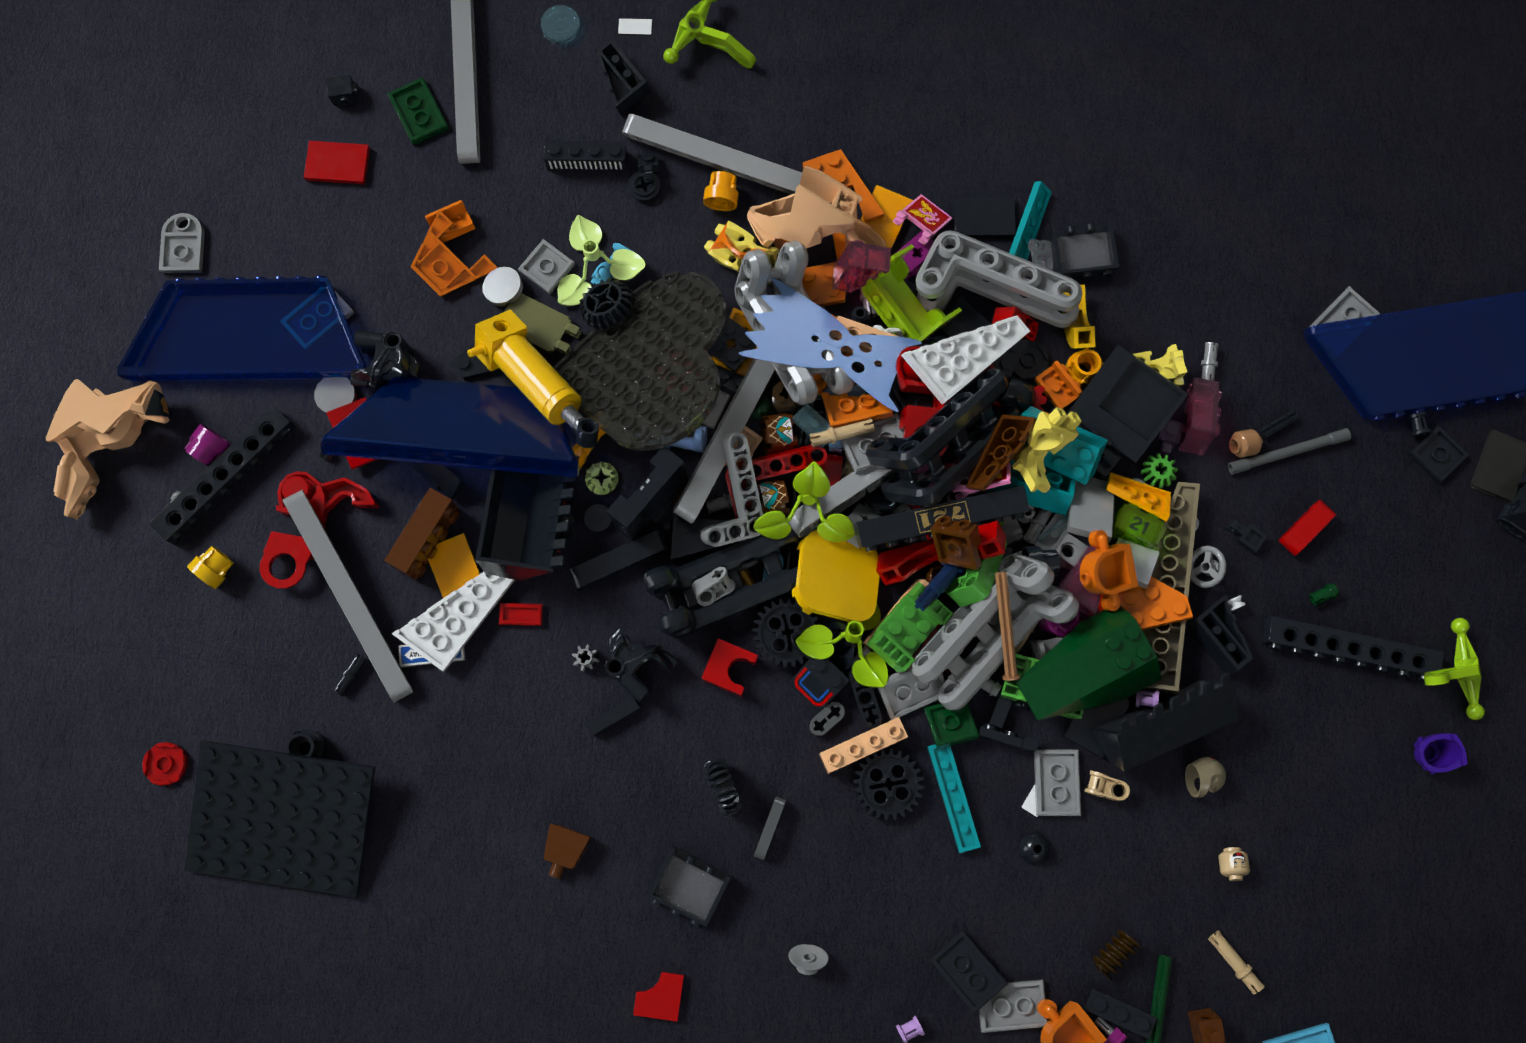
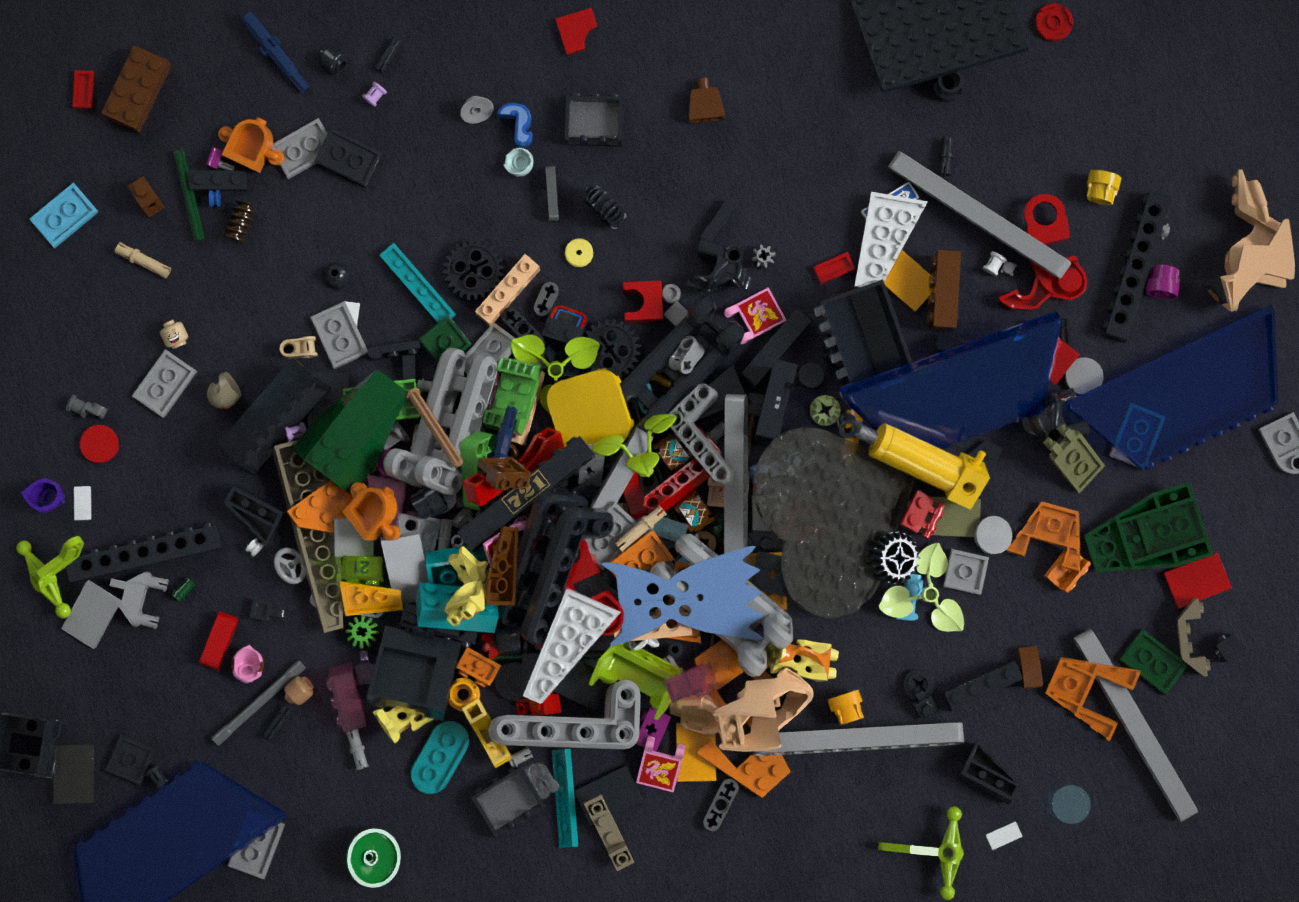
camera: 150 degrees right, 5 degrees up
none -> light grey tile [61,580,121,649]
none -> dark grey connector [66,395,108,419]
none -> white sticker [74,486,91,520]
none -> red tile [80,425,119,463]
none -> light grey connector [110,572,169,629]
none -> light grey tile [132,349,197,418]
none -> blue bush [209,190,221,207]
none -> bright pink hair [231,645,264,683]
none -> green dish [346,828,401,888]
none -> teal tile [411,721,469,794]
none -> blue animal [497,103,533,149]
none -> light aqua hair [504,148,533,177]
none -> light yellow piece [565,238,593,267]
none -> dark tan slope [584,794,635,871]
none -> light grey tile [662,284,681,304]
none -> light grey tile [663,301,687,327]
none -> dark grey beam [703,779,738,831]
none -> flag [724,288,787,345]
none -> red plate [899,490,945,540]
none -> white bush [982,251,1006,277]
none -> light grey piece [1000,260,1017,276]
none -> reddish brown slope [1017,646,1043,689]
none -> olive tile [1043,423,1105,493]
none -> orange wing [1046,657,1141,741]
none -> dark green wedge [1084,482,1214,572]
none -> dark tan slope [1176,598,1211,676]

